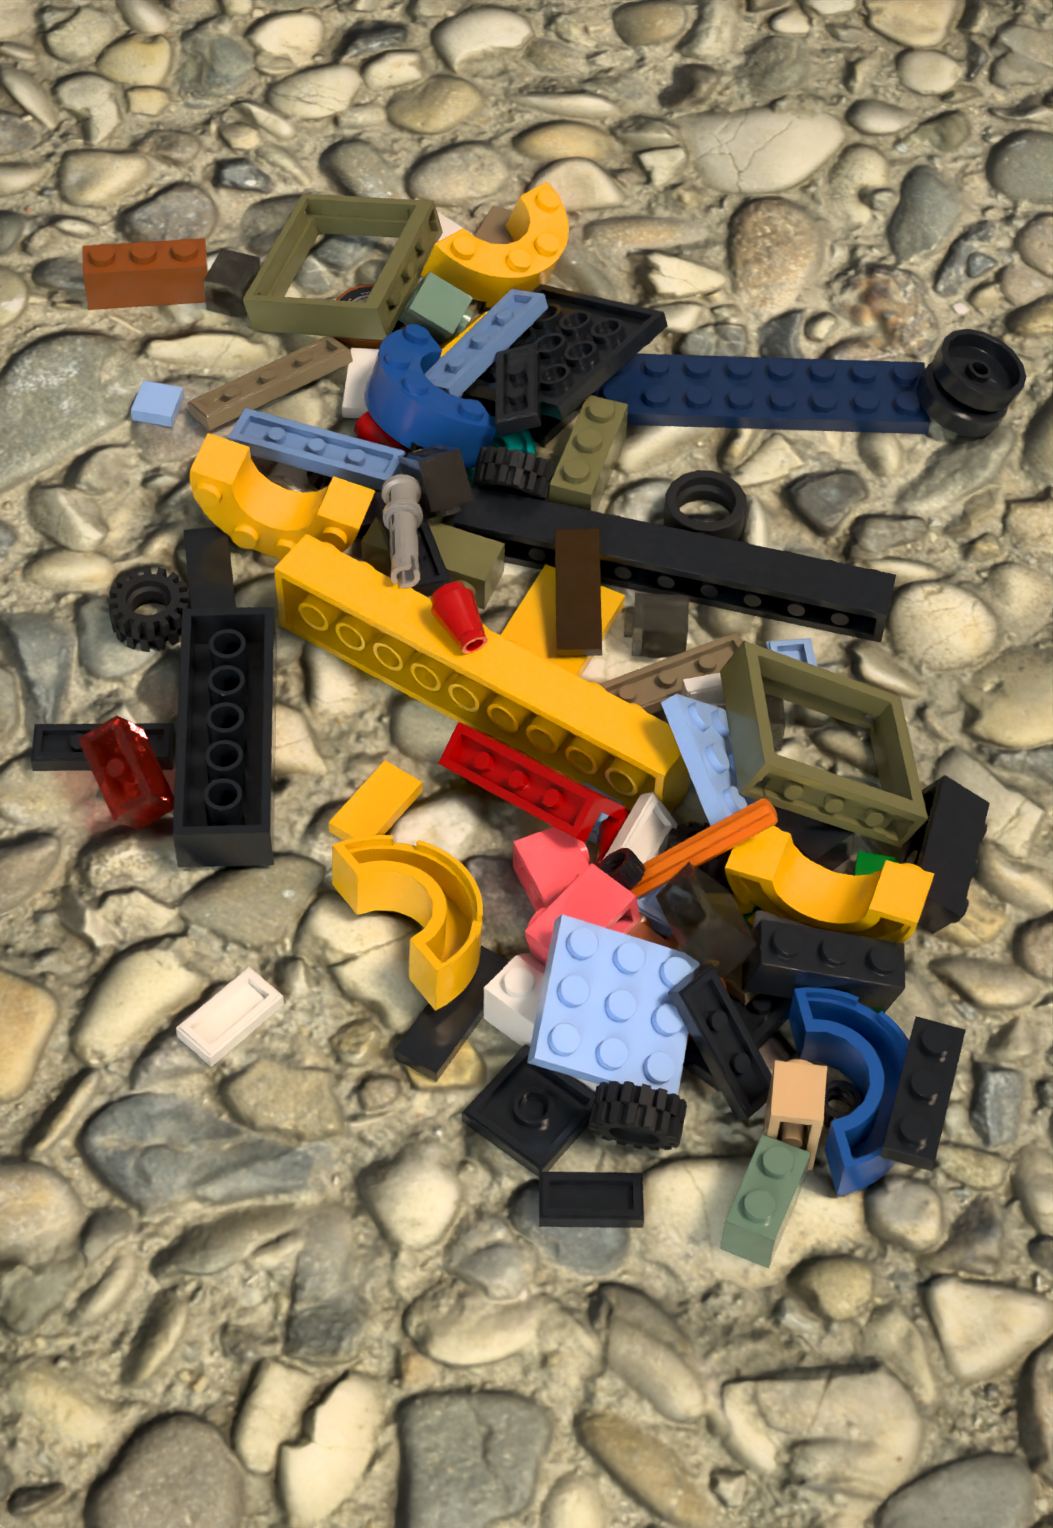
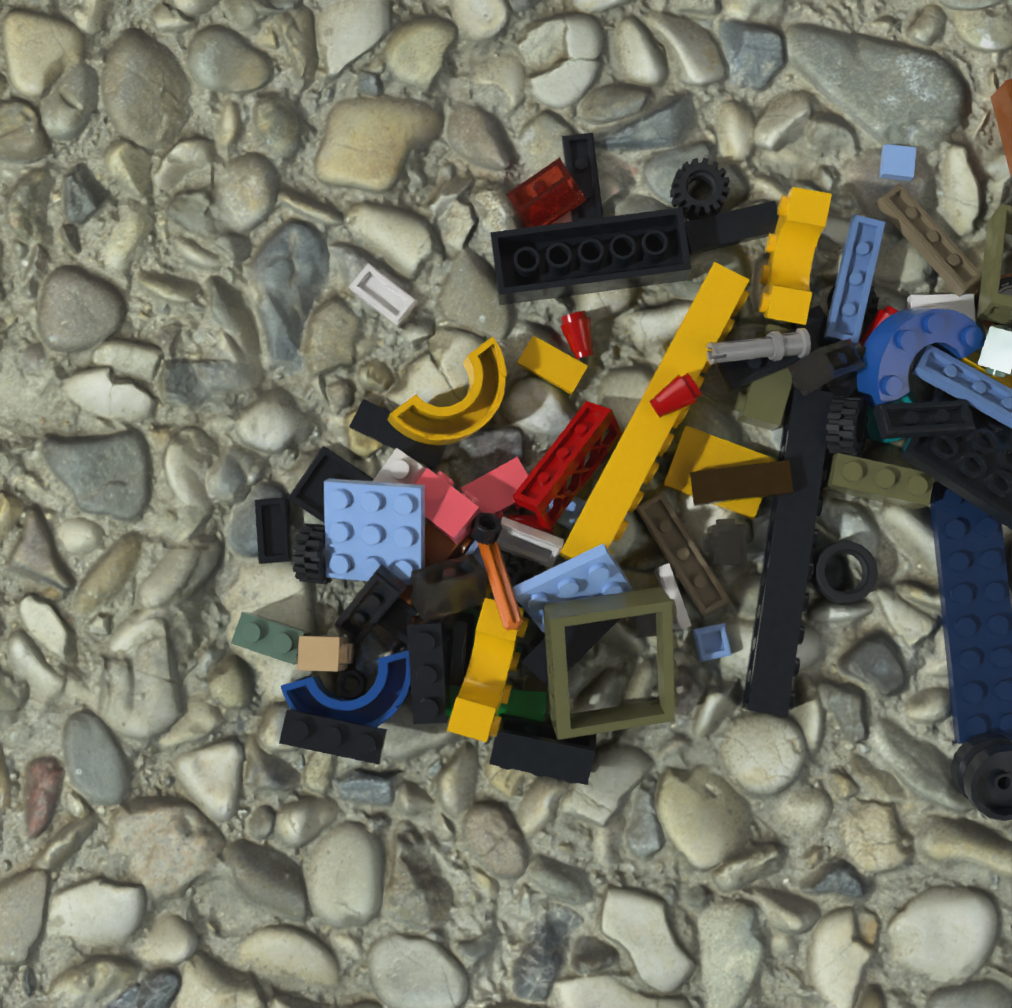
camera: 90 degrees right, 30 degrees up
none -> red cone [560,310,594,359]

